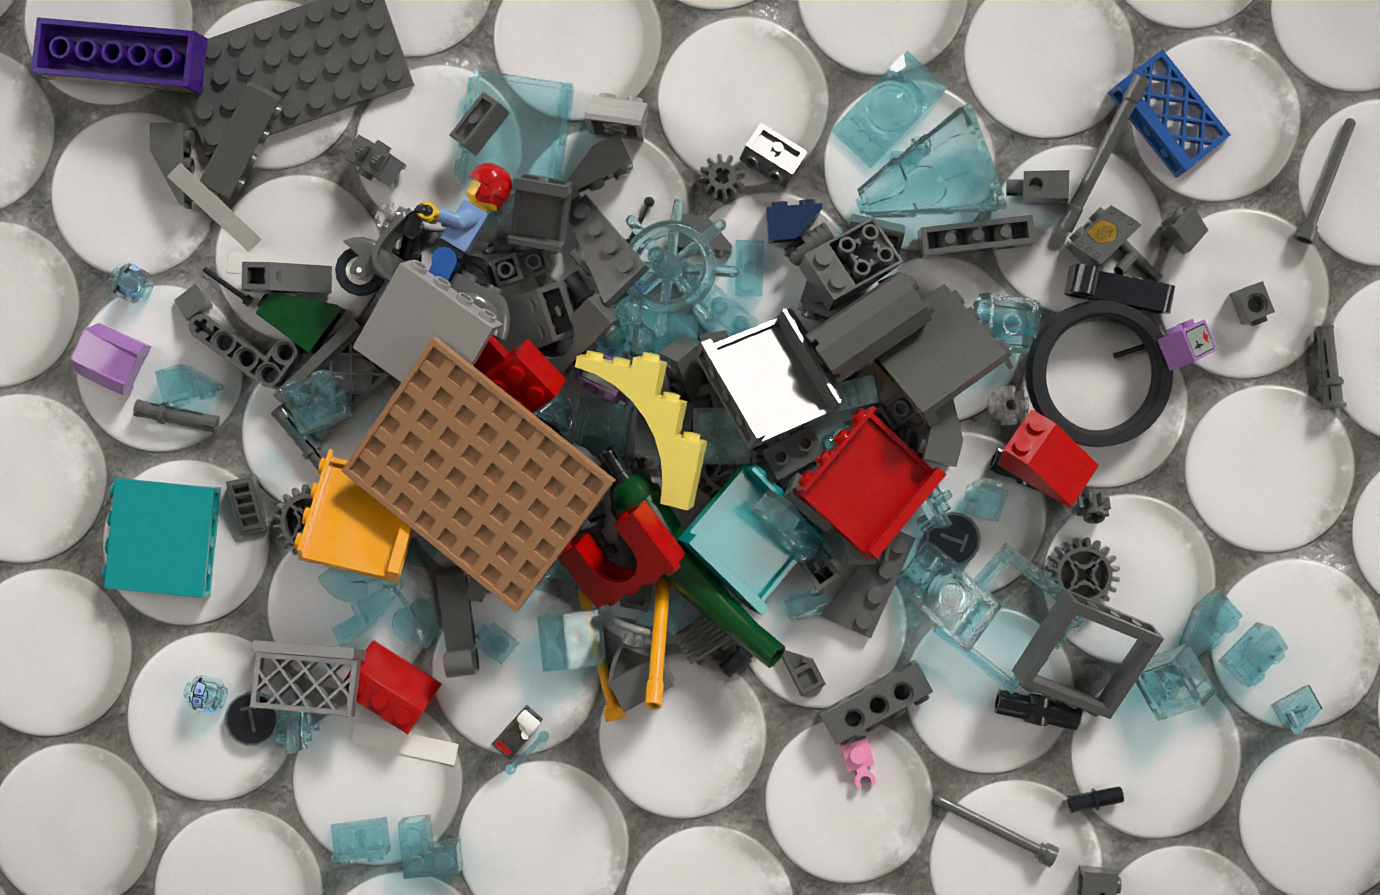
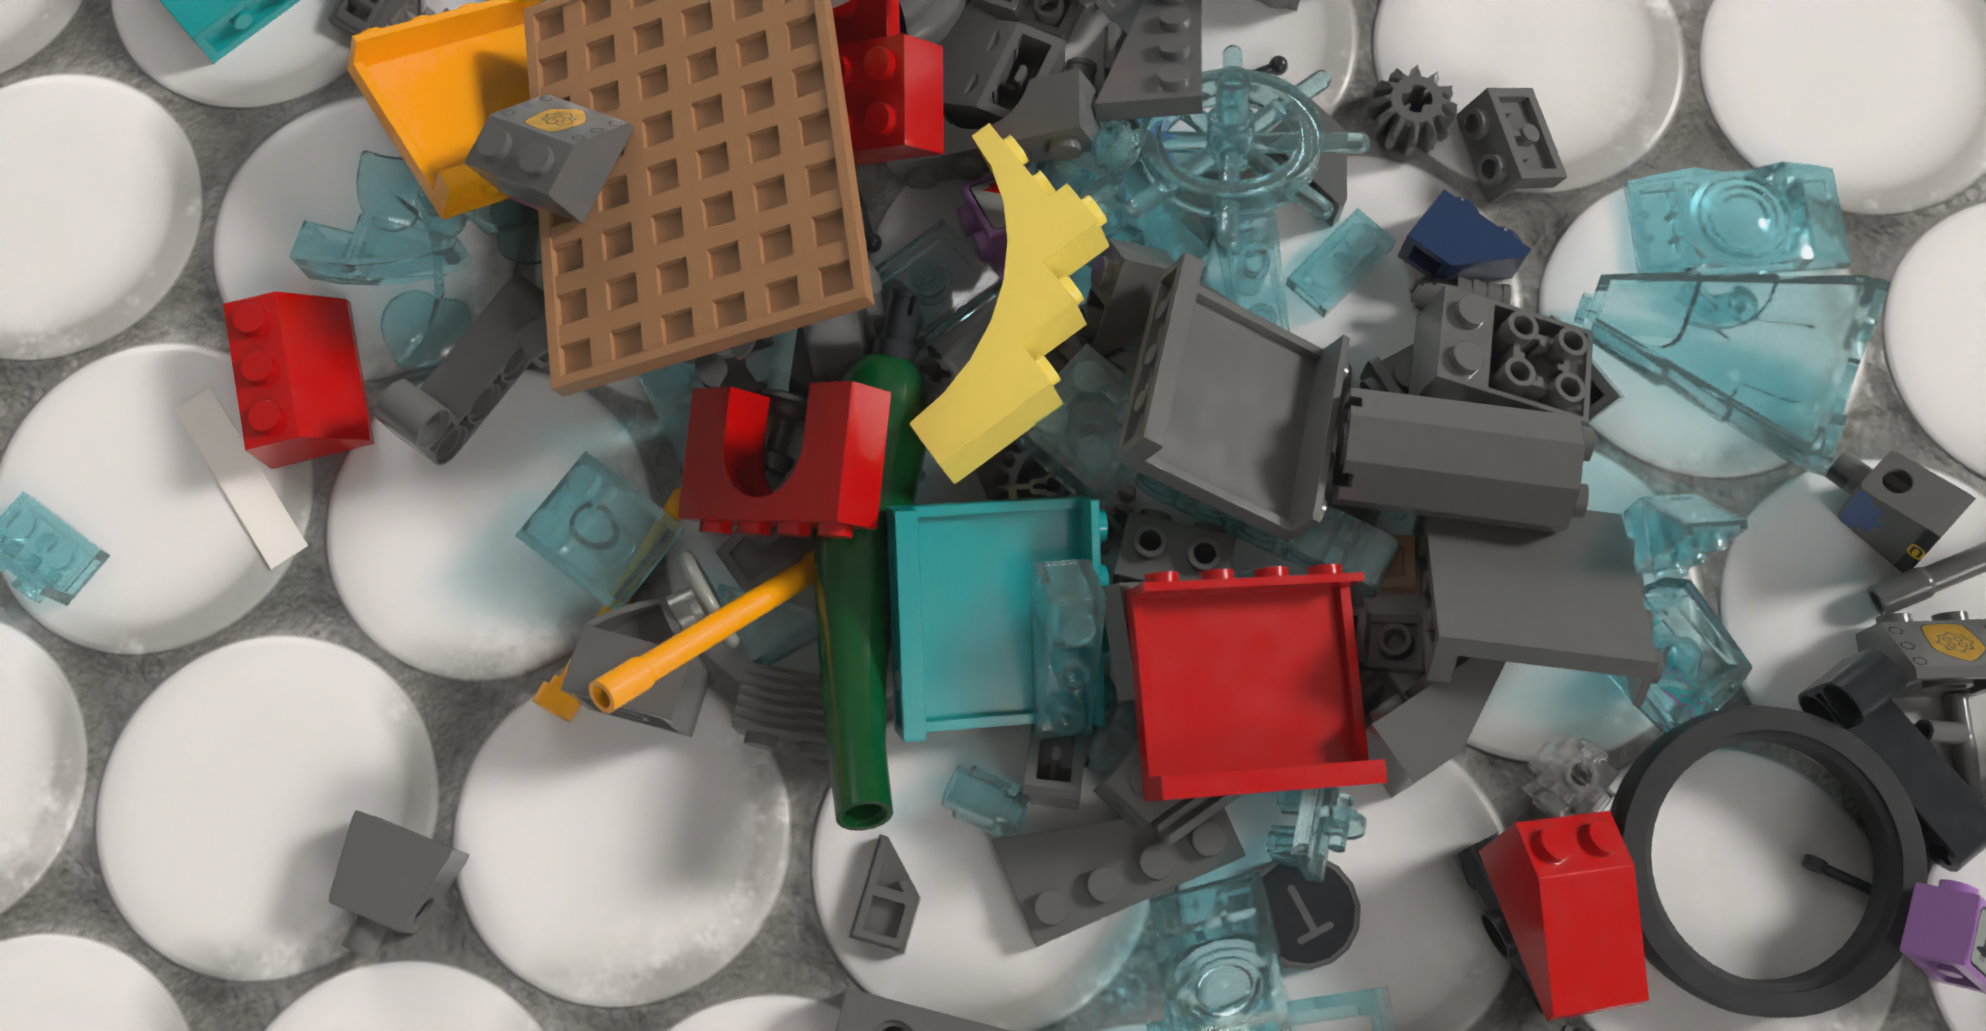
camera: 45 degrees right, 15 degrees down
clear light blue head [184,675,228,713] -> none
black tile [225,691,281,746] -> none
fence [250,640,366,717] -> none
clear light blue hips [276,701,320,753] -> none
clear light blue brick [398,814,463,879] -> none
clear light blue bracket [474,622,520,665] -> none
clear smoke leg [491,705,543,760] -> none
clear light blue hinge [505,731,549,775] -> none
clear light blue plate [533,394,573,433] -> none
black axle [719,645,754,678] -> none
dark grey brick [917,215,1035,259] -> none
clear light blue brick [963,477,1009,522] -> none
none -> dark grey torso [329,810,470,958]
none -> dark grey slope [464,94,634,224]
none -> clear light blue slope [1623,494,1748,581]

